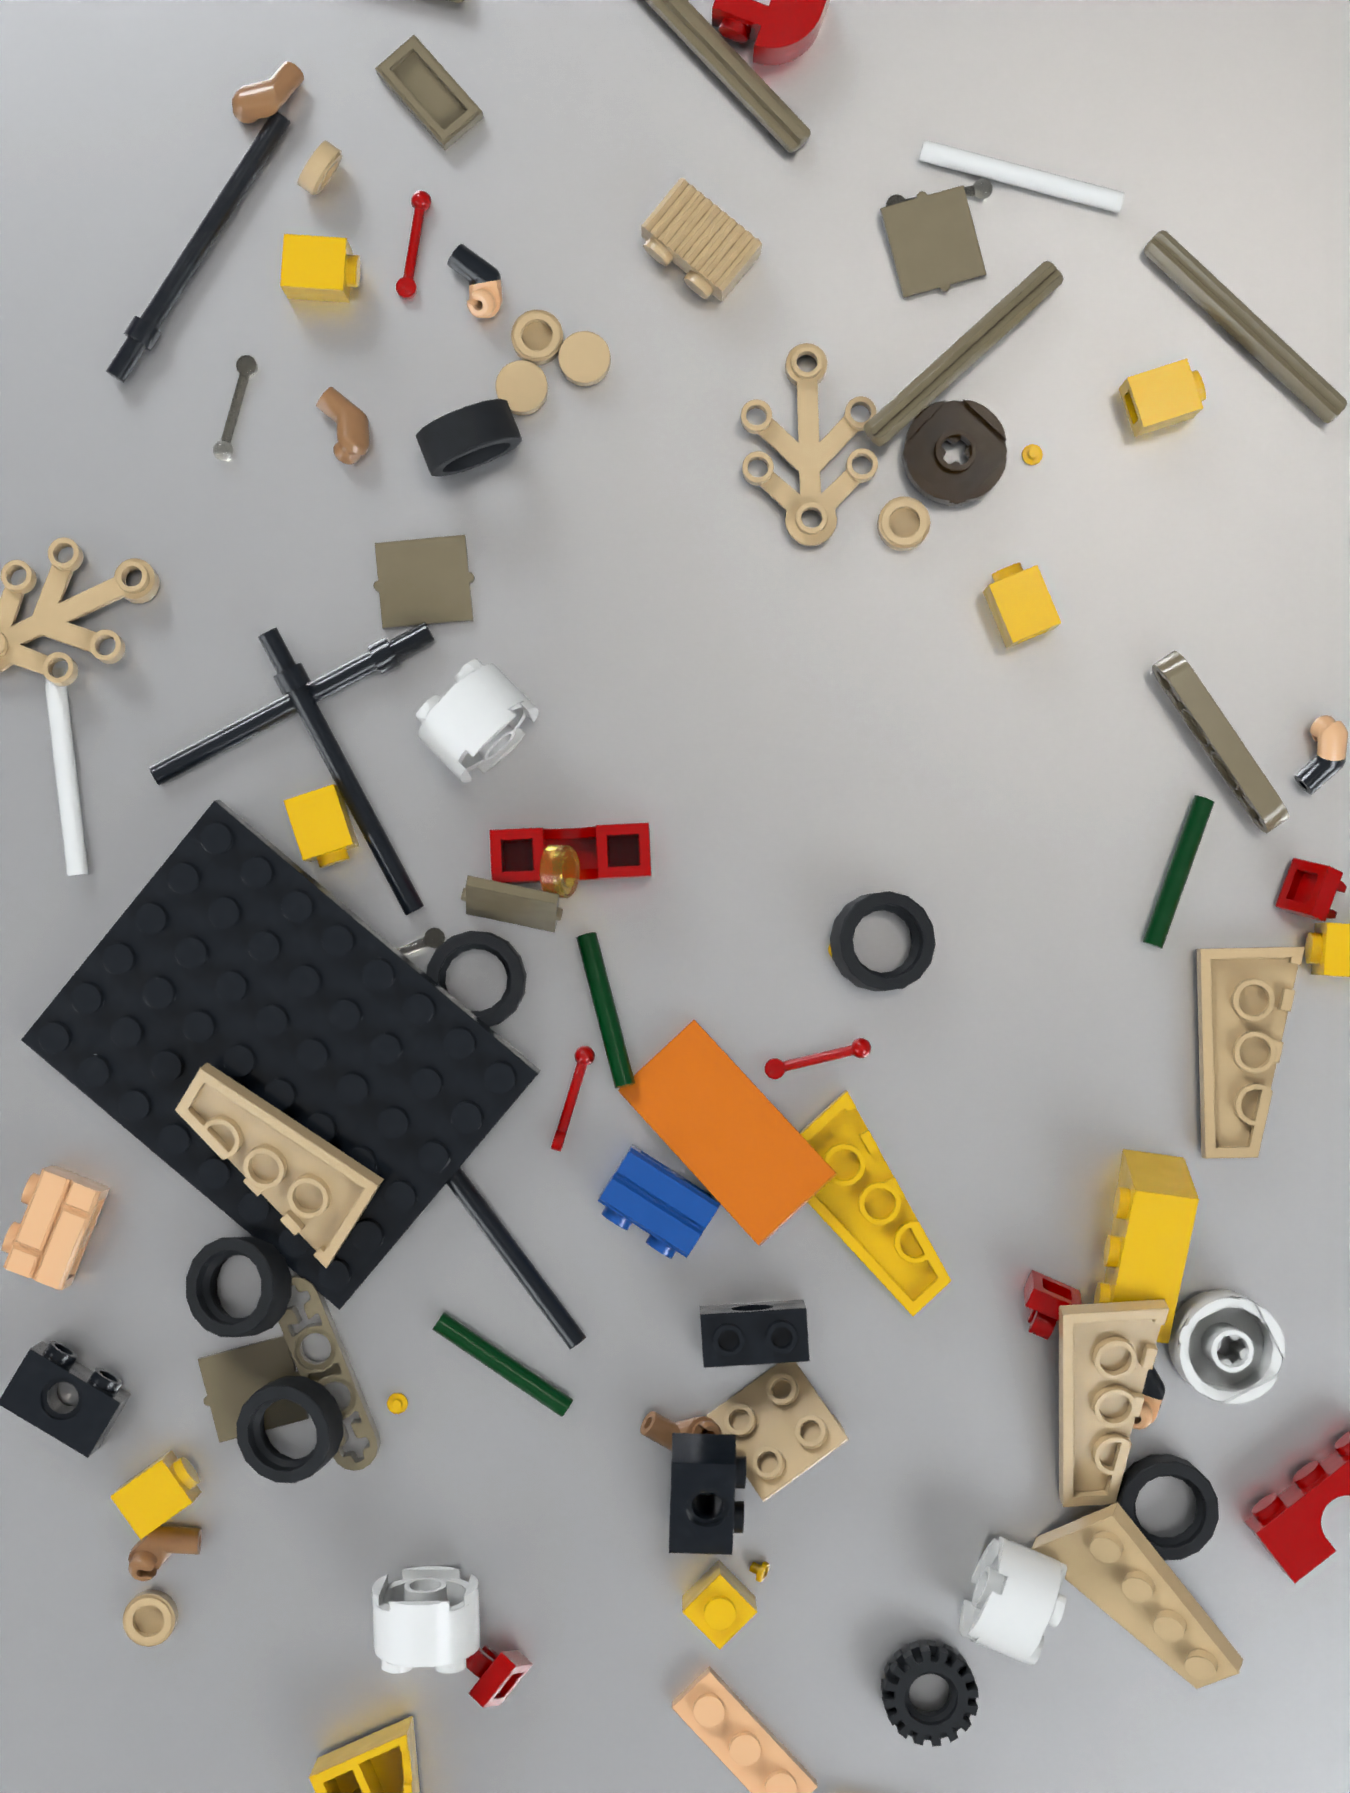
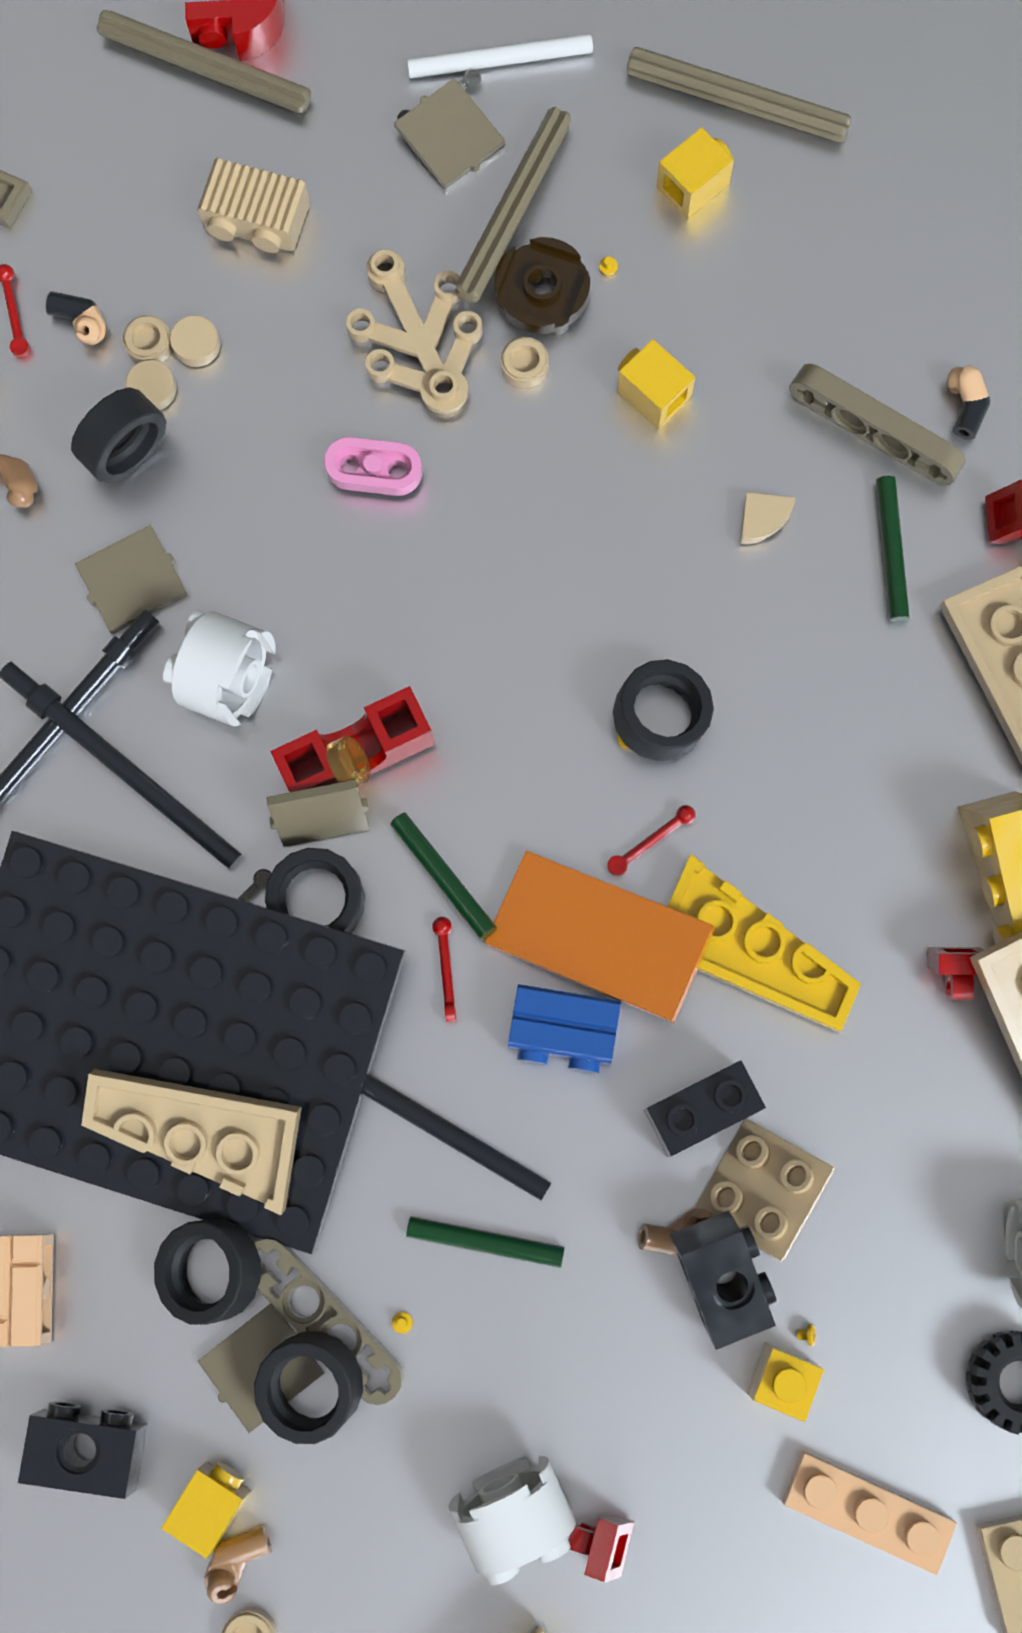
camera: 15 degrees left, 10 degrees down
yellow brick [283,784,359,868] -> none
none -> bright pink plate [324,437,423,496]
none -> tan tile [740,492,795,544]

